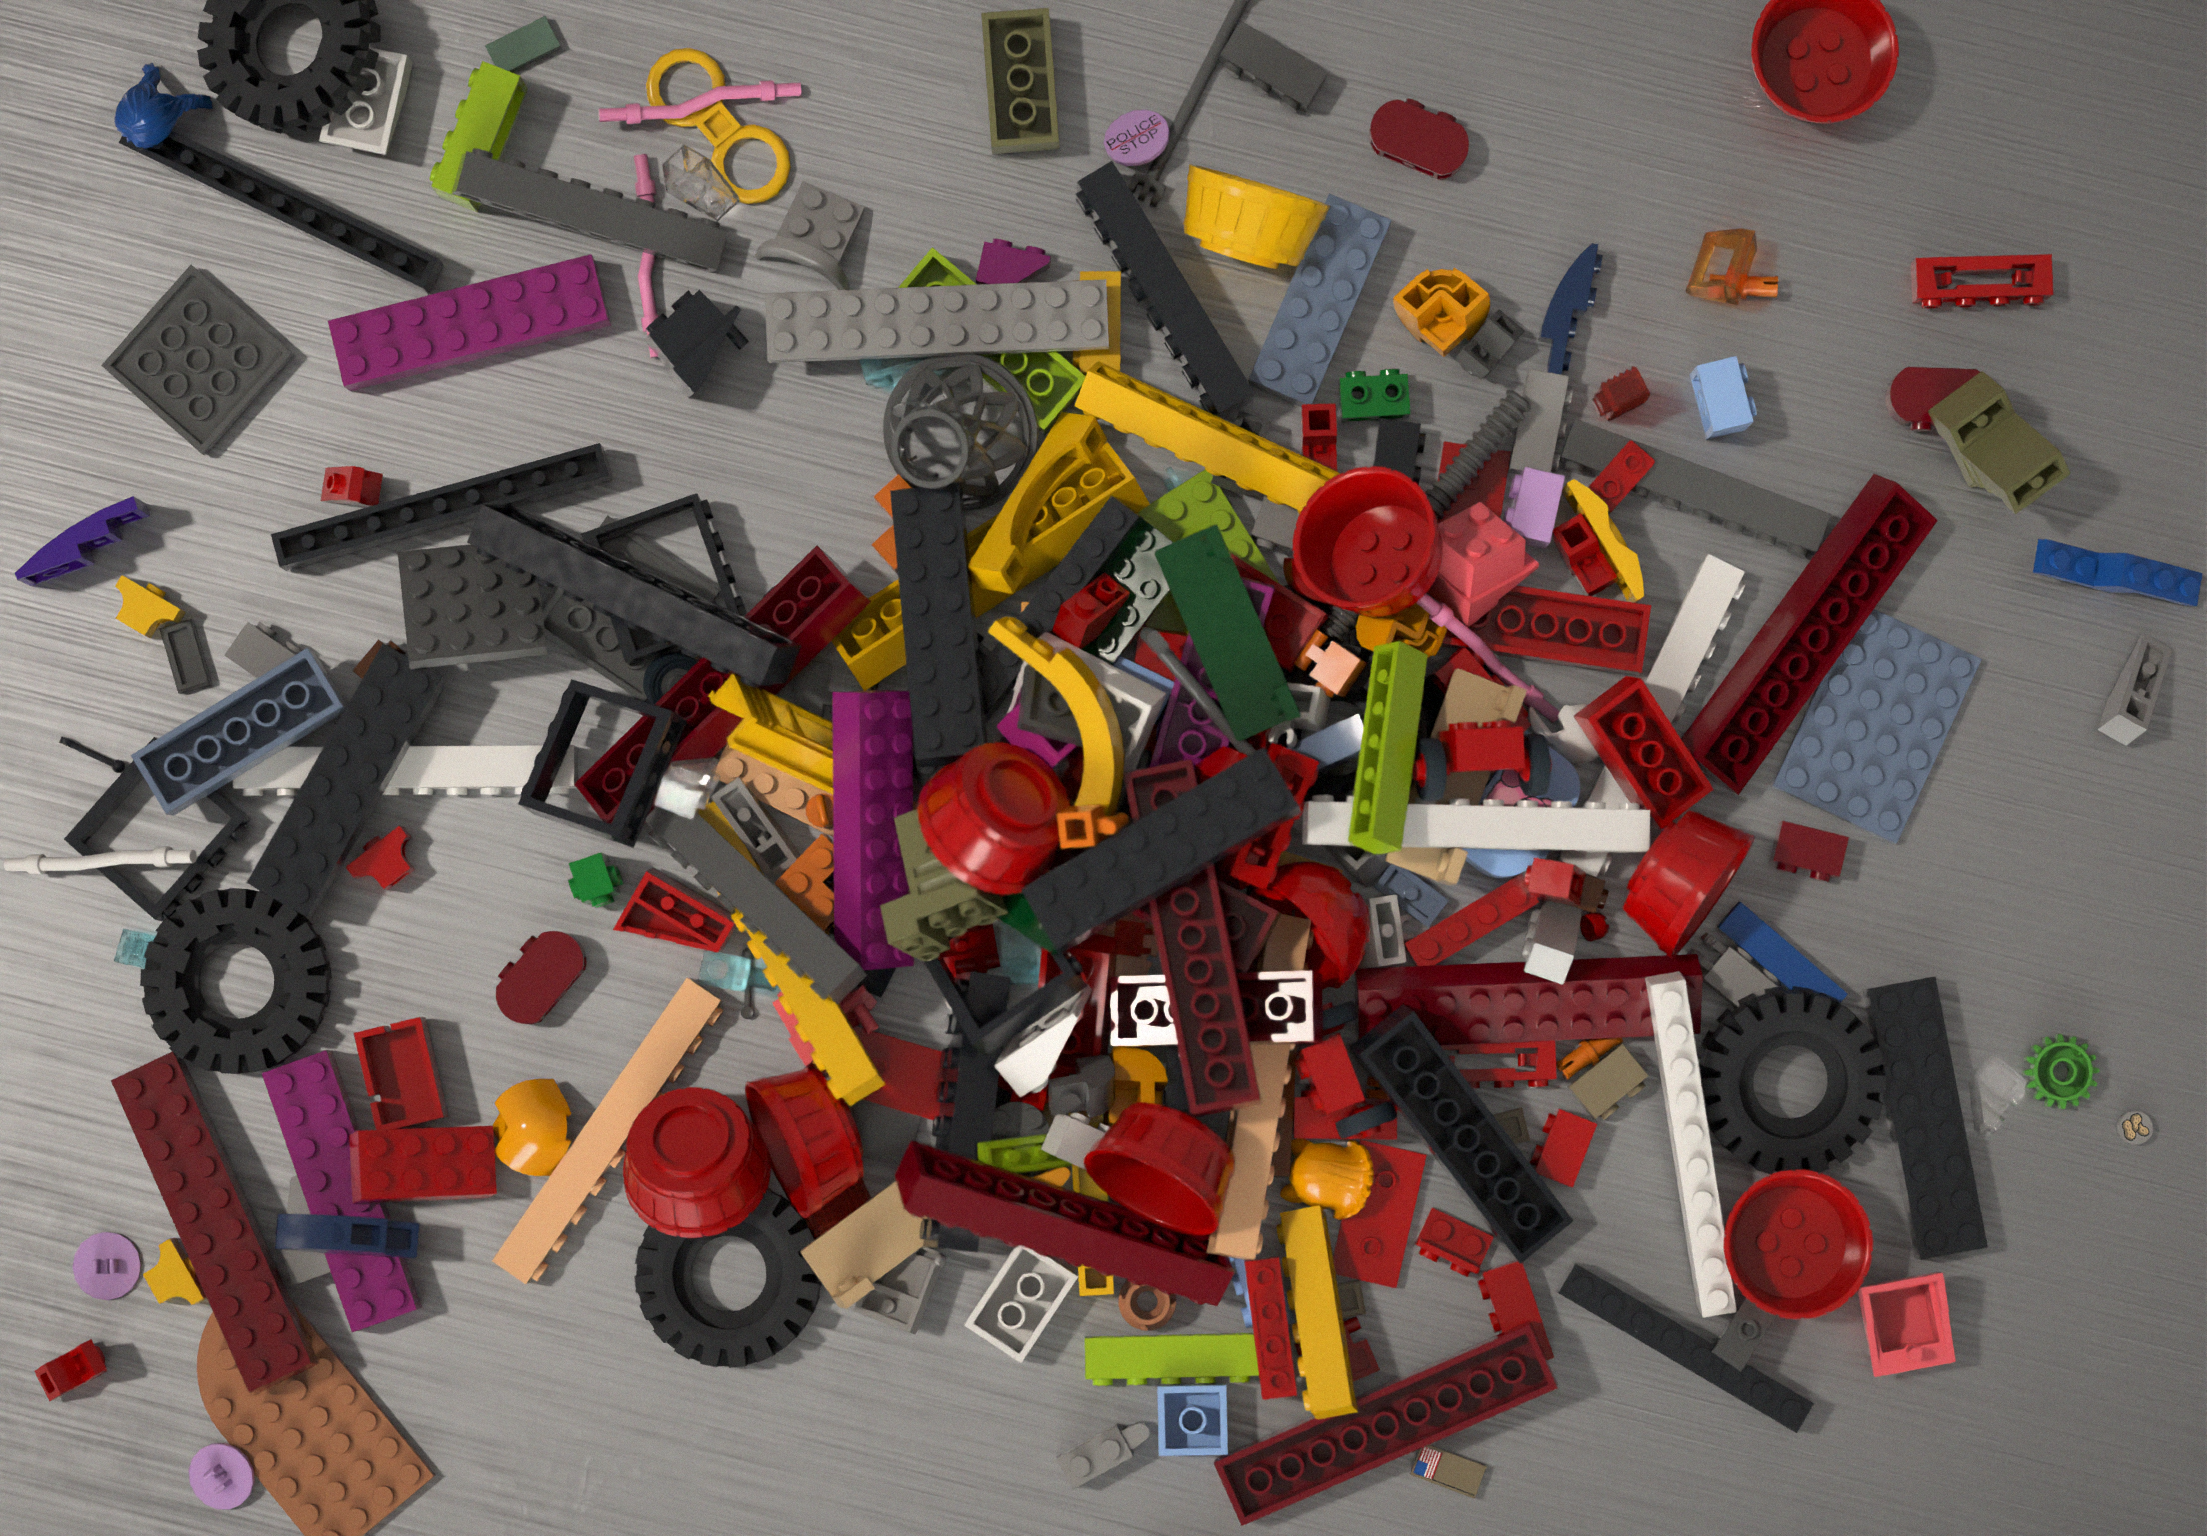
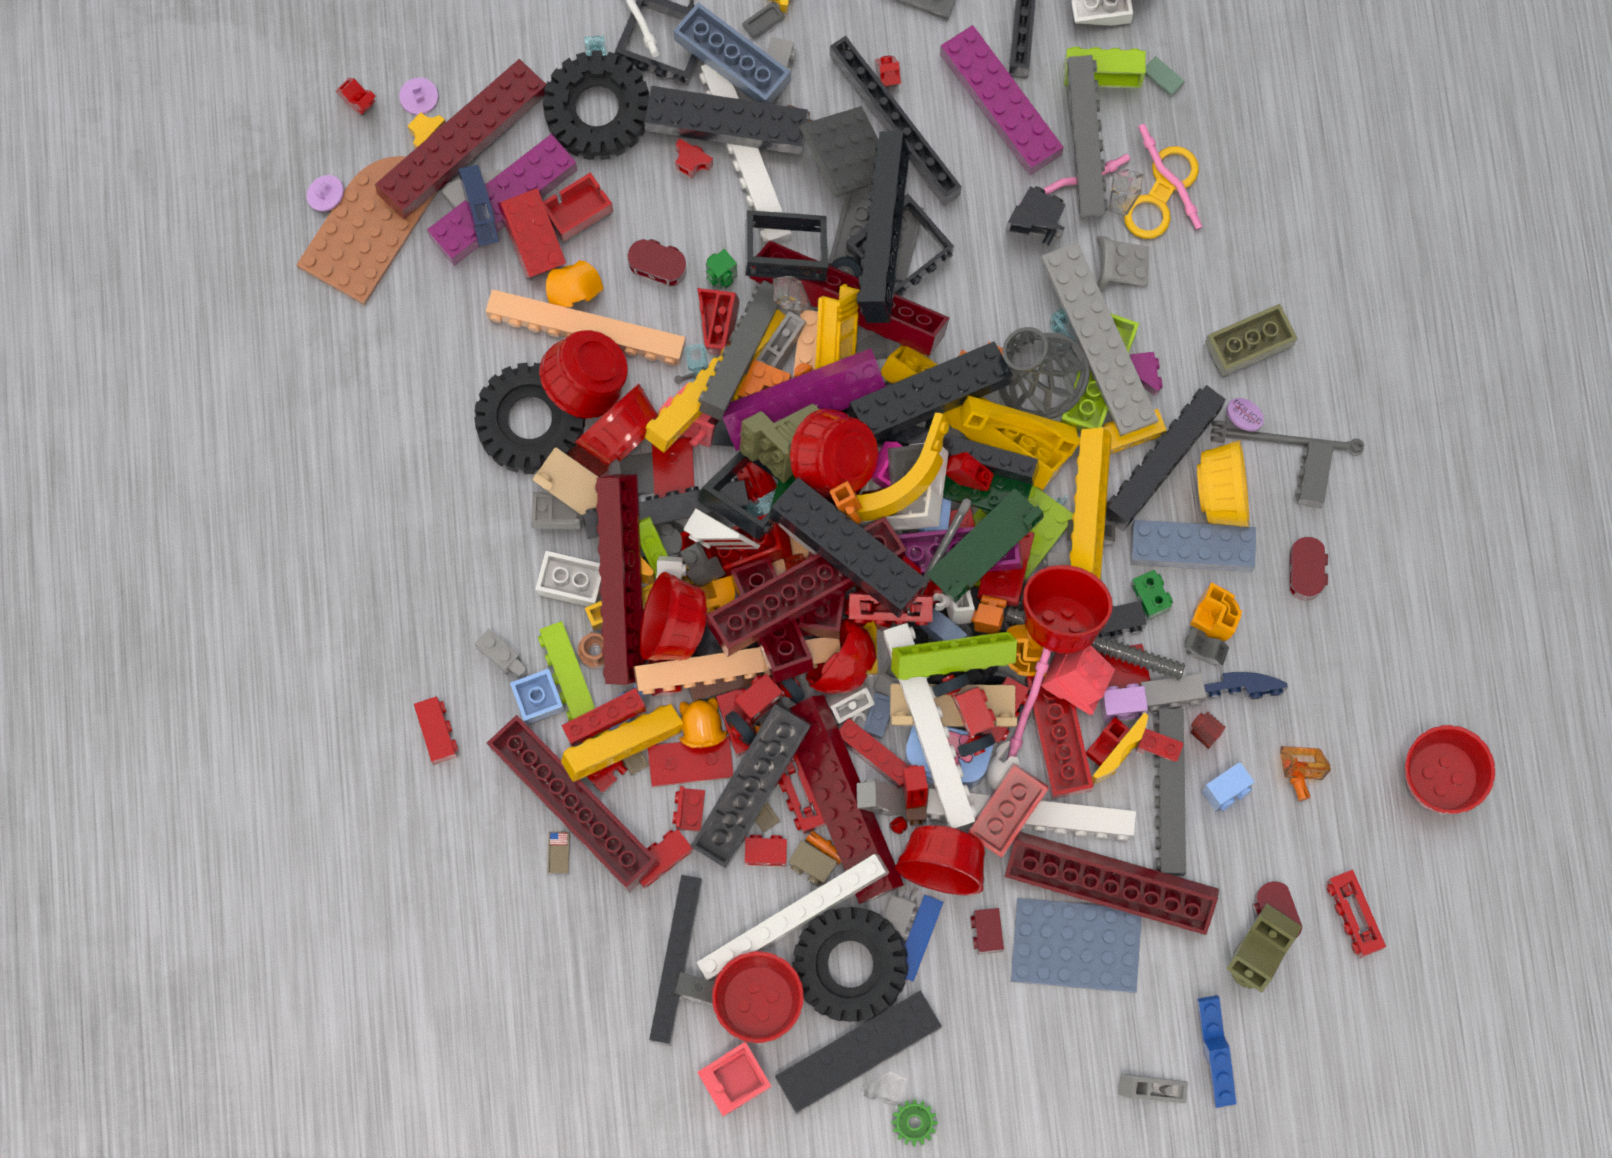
camera: 65 degrees right, 10 degrees down
red brick [1301,403,1338,472] -> none

